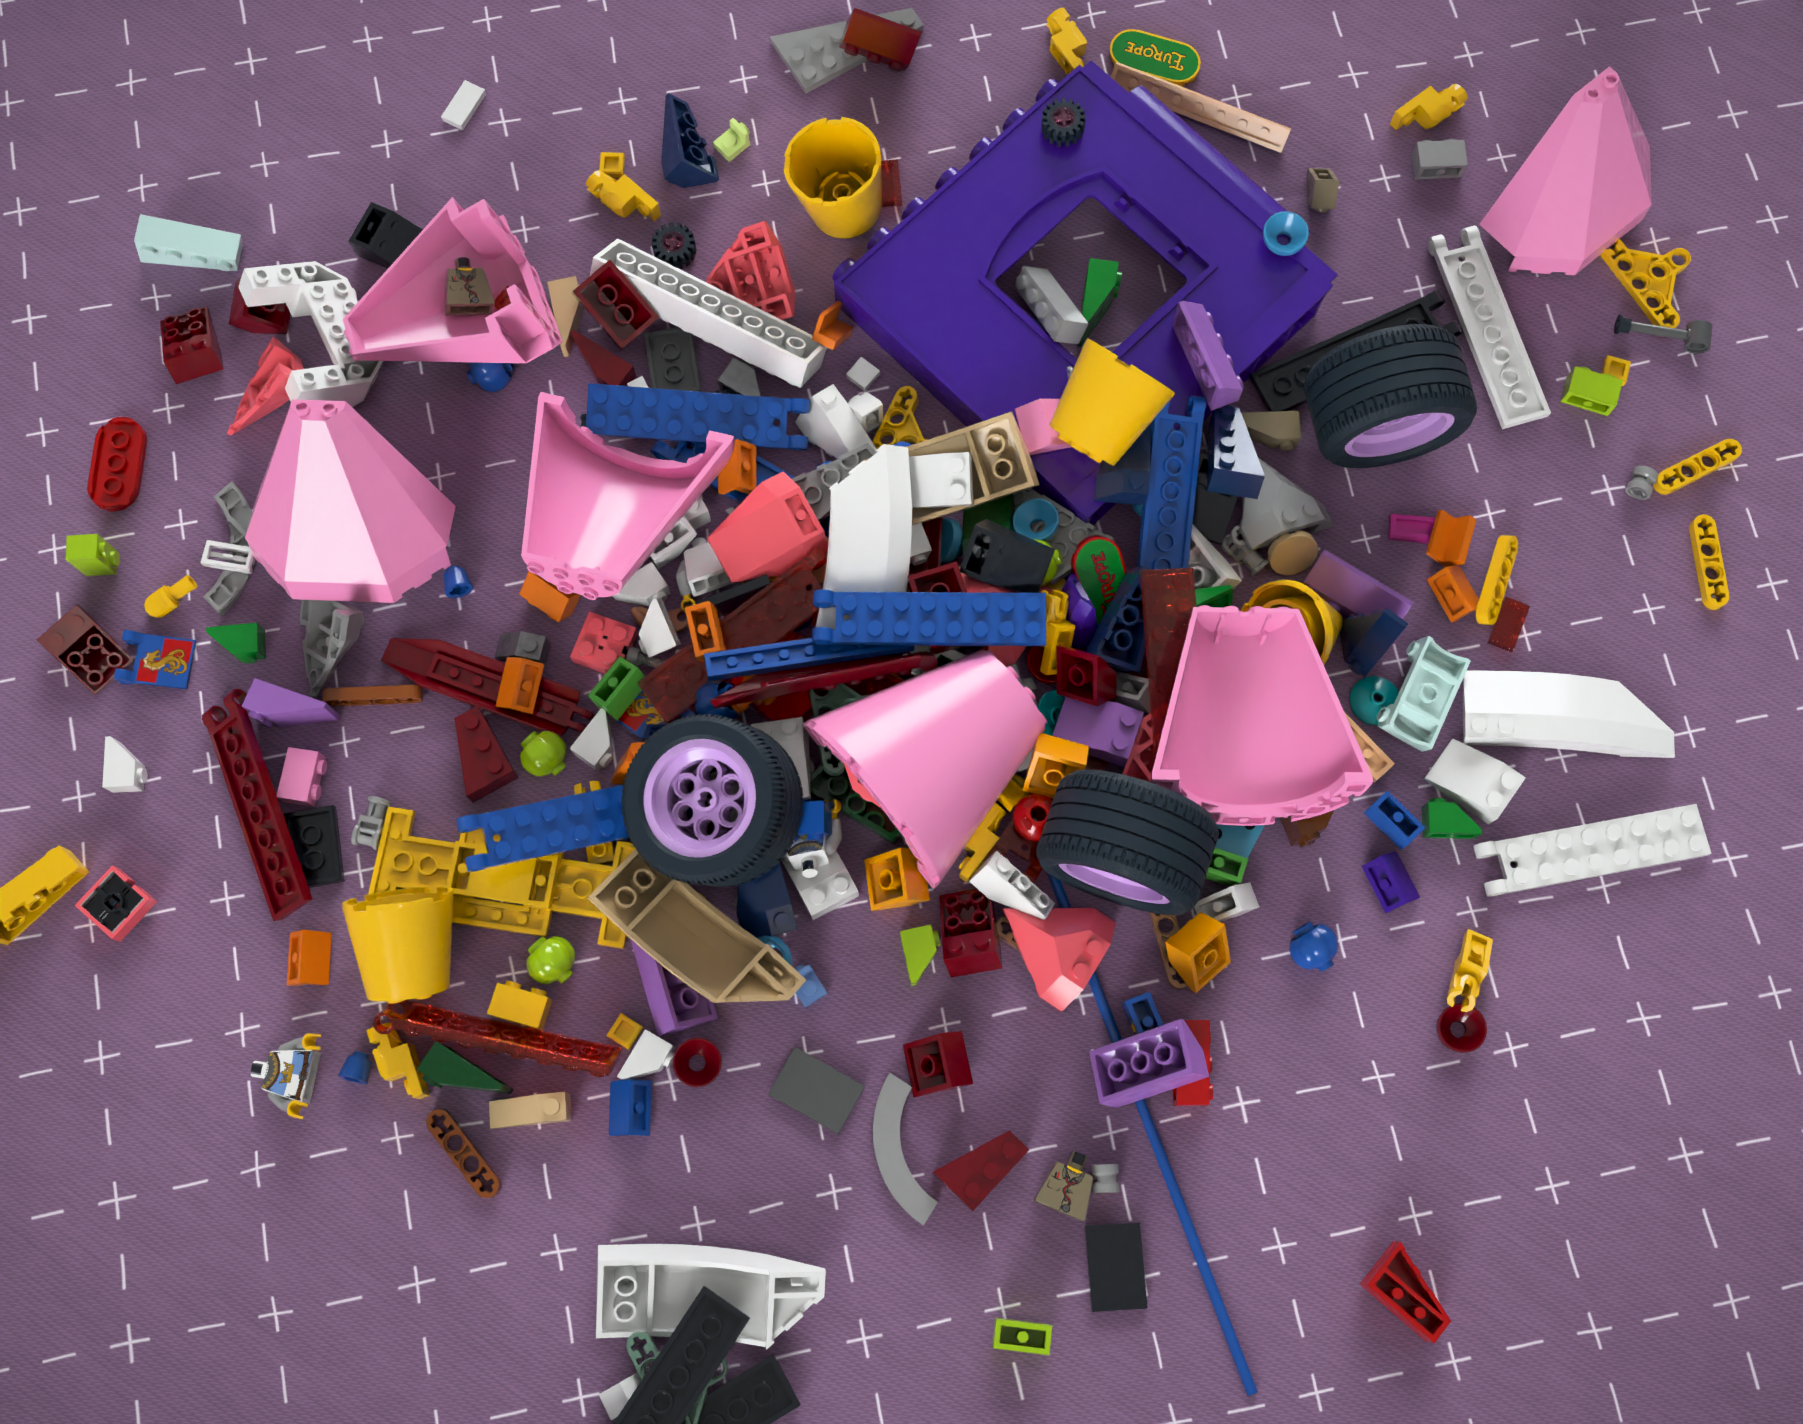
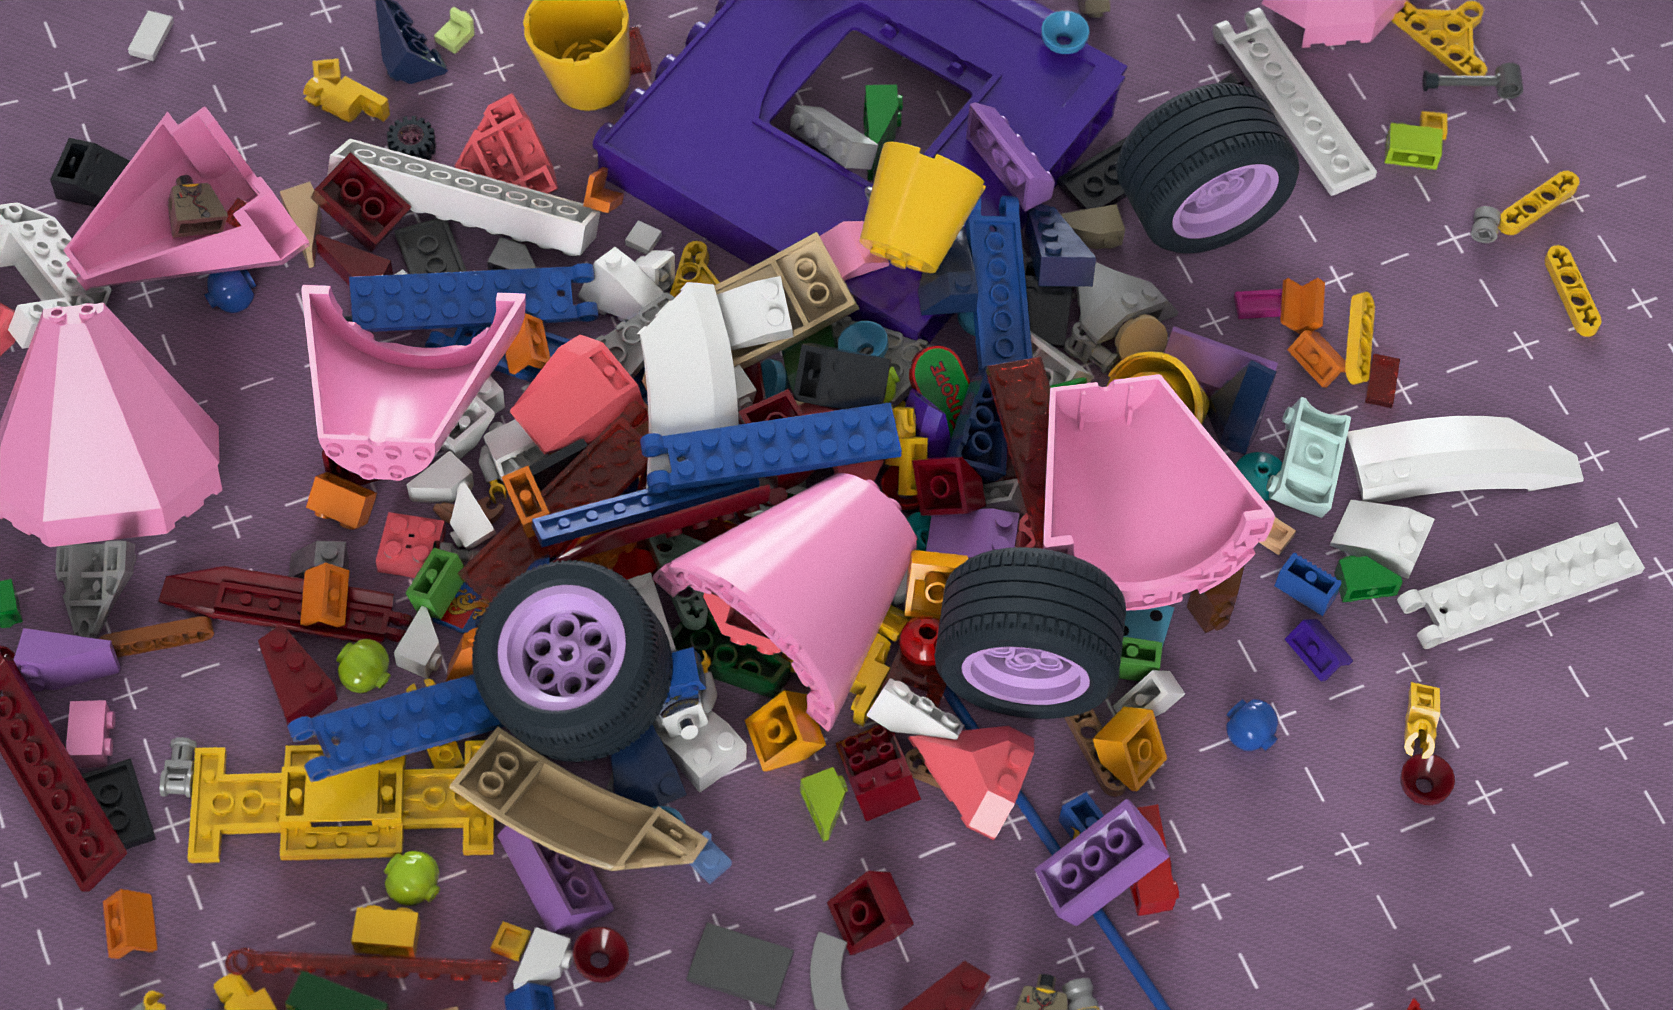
camera: 15 degrees left, 15 degrees down
yellow cone [342,886,453,1004] -> none
blue hat [443,565,473,598] -> none

